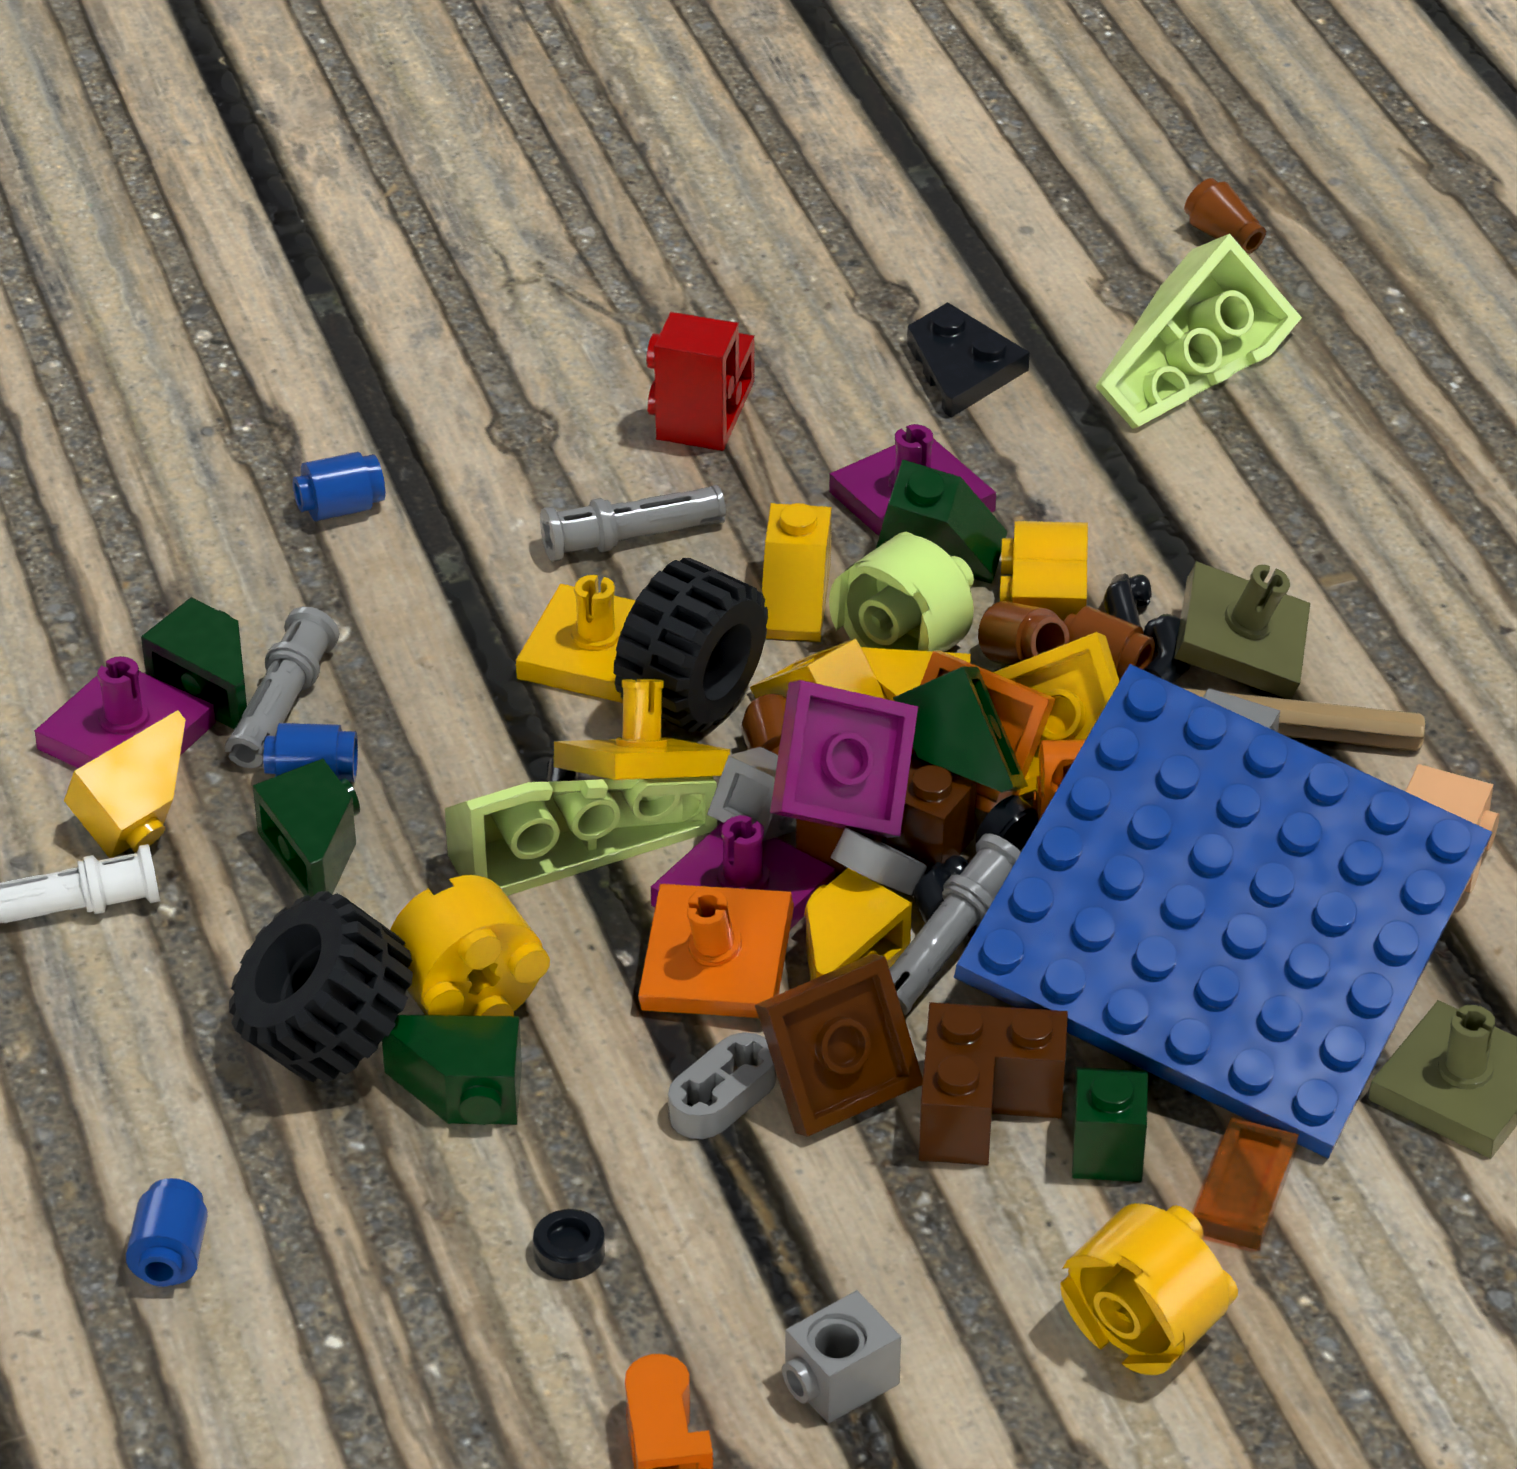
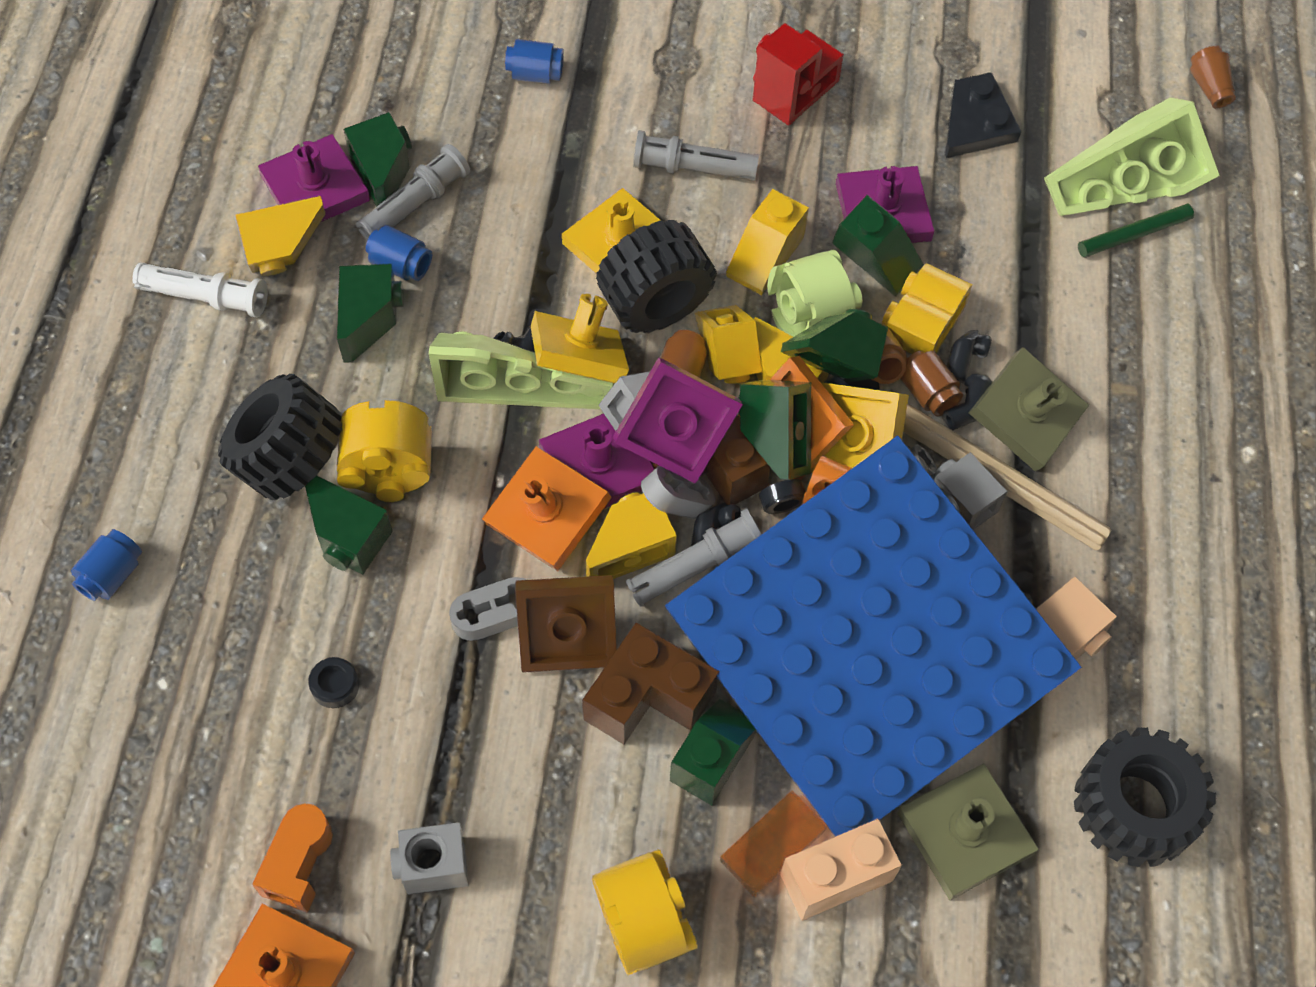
camera: 25 degrees right, 20 degrees up
none -> light nougat brick [780,819,902,921]
none -> dark green slope [781,309,888,382]
none -> dark green bar [1078,203,1194,258]

